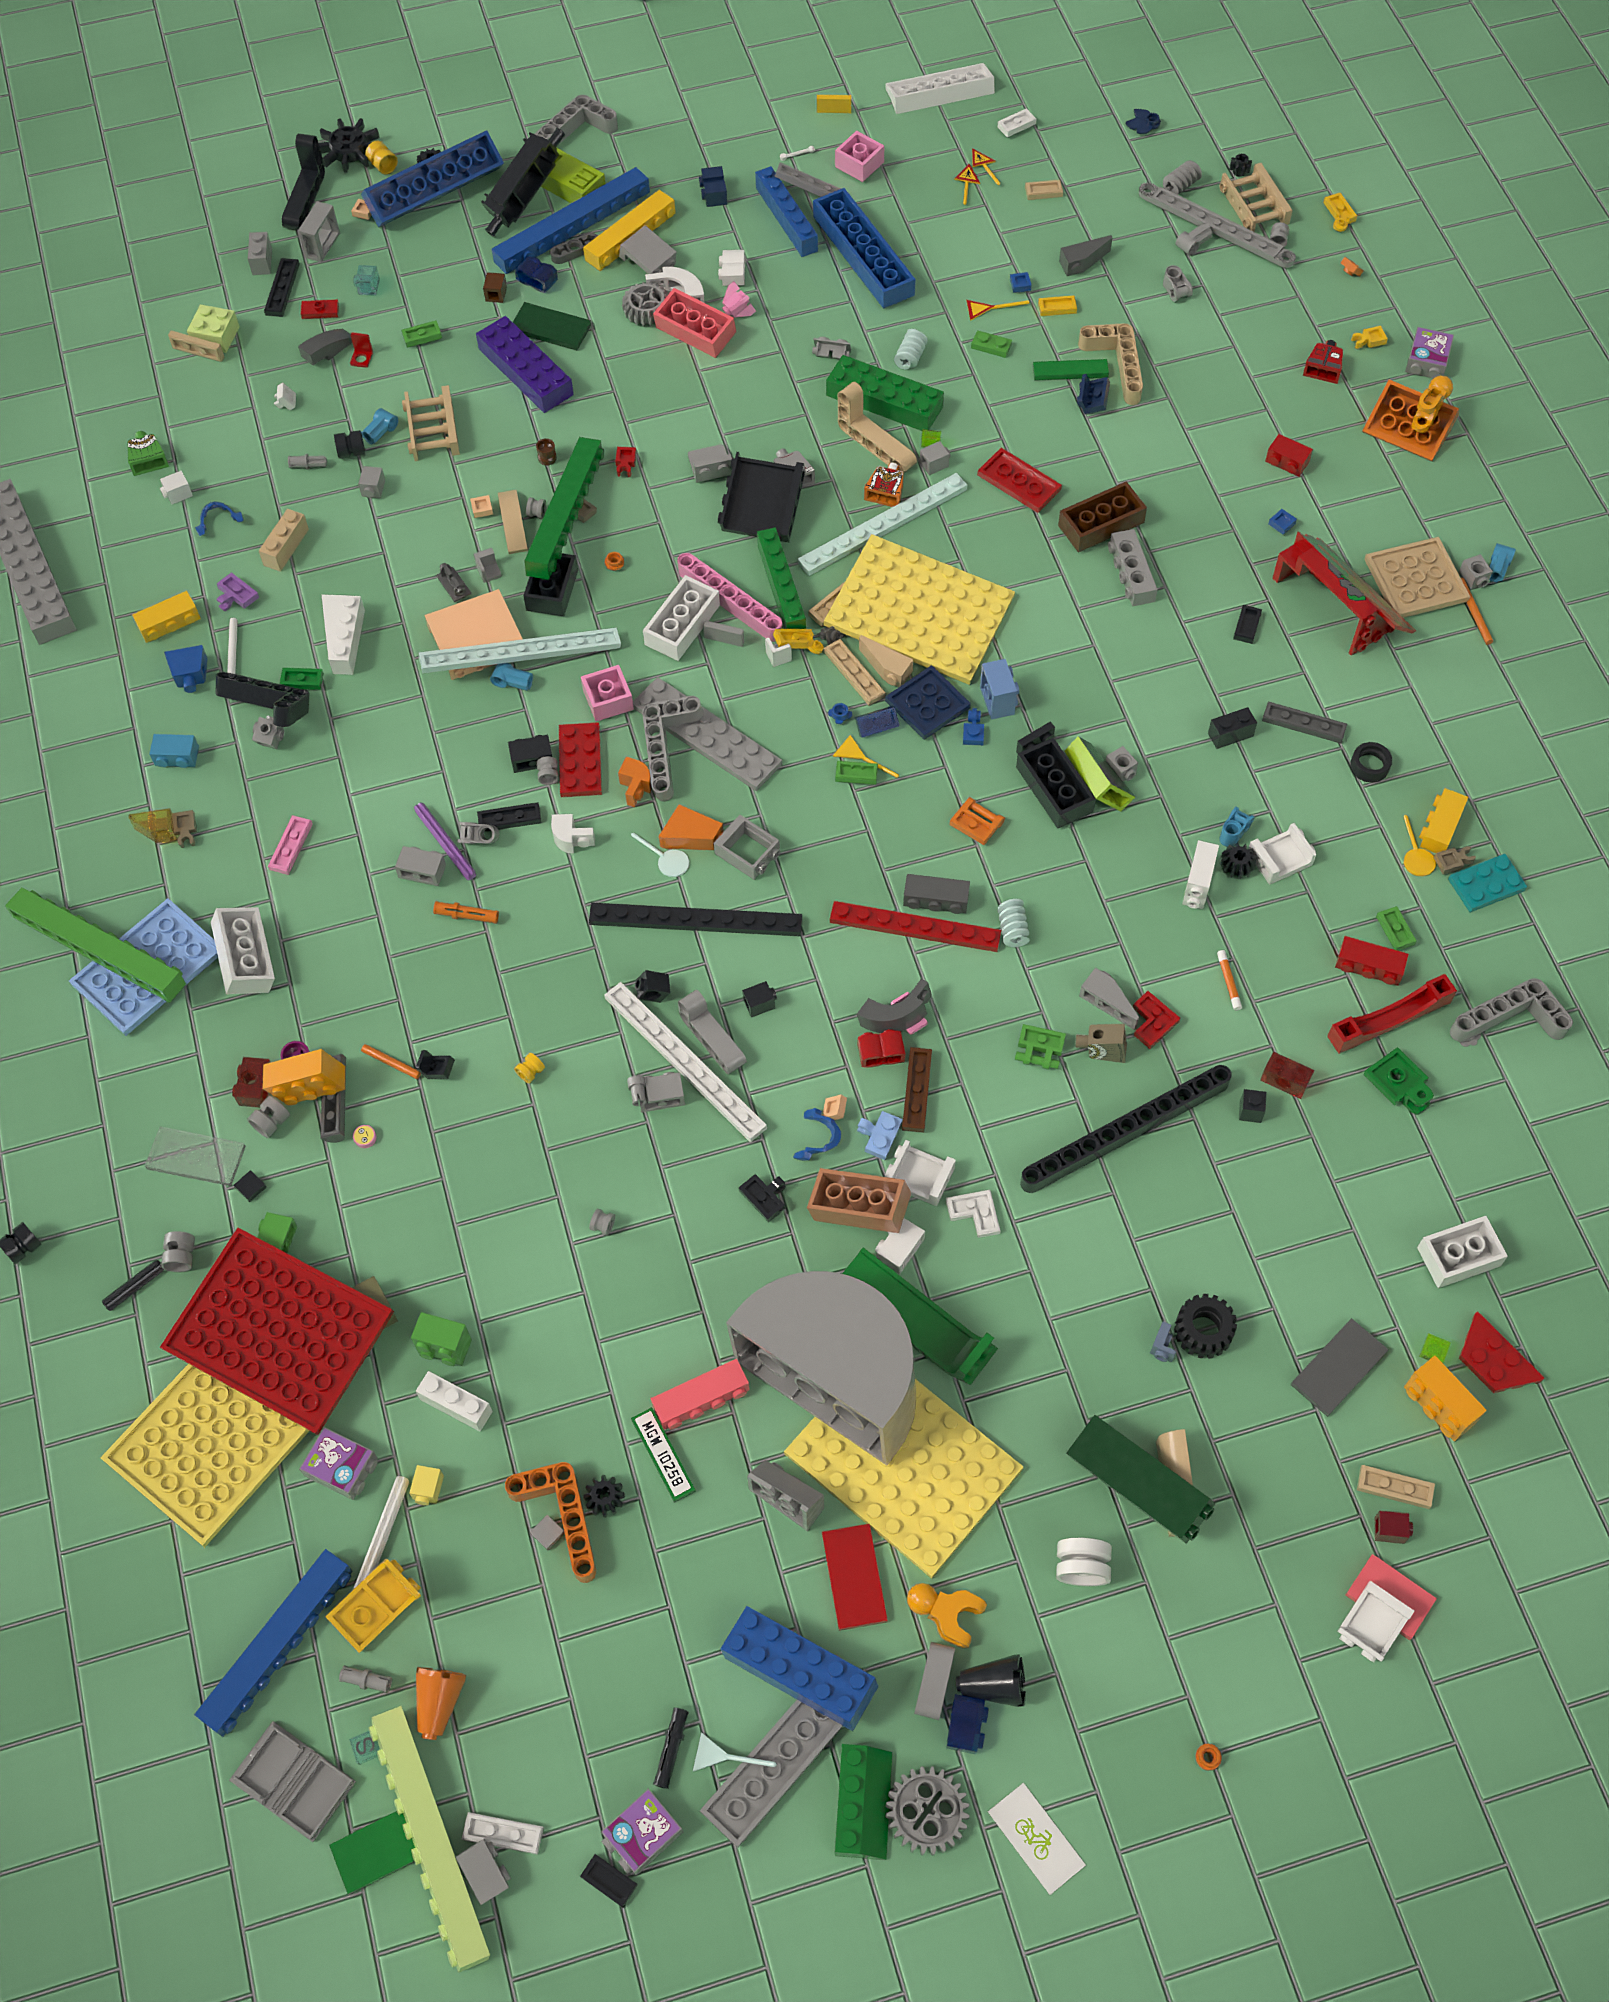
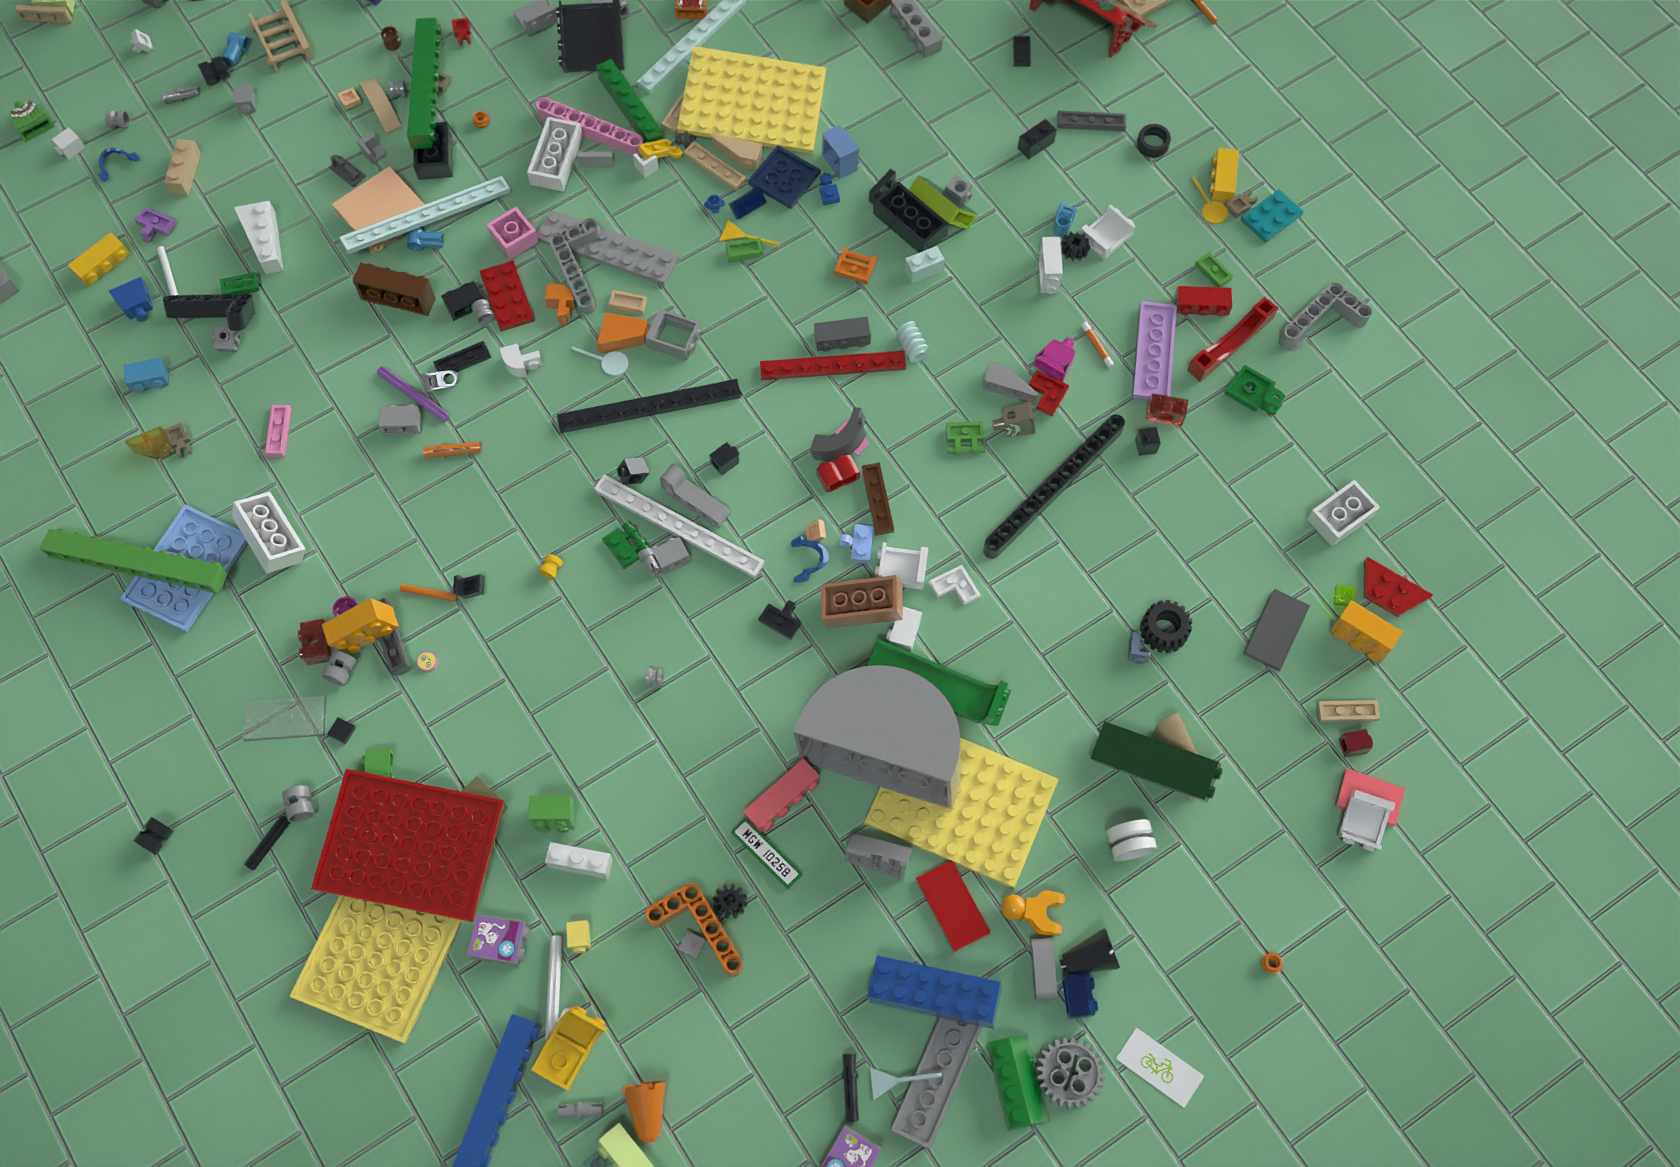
camera: 20 degrees left, 5 degrees up
none -> light grey wheel [105,110,129,128]
none -> reddish brown brick [352,263,436,316]
none -> green plate [602,521,649,569]
none -> tan tile [608,290,648,315]
none -> light aqua brick [904,246,945,284]
none -> dark pink torso [1033,338,1076,382]
none -> lavender plate [1132,301,1177,402]

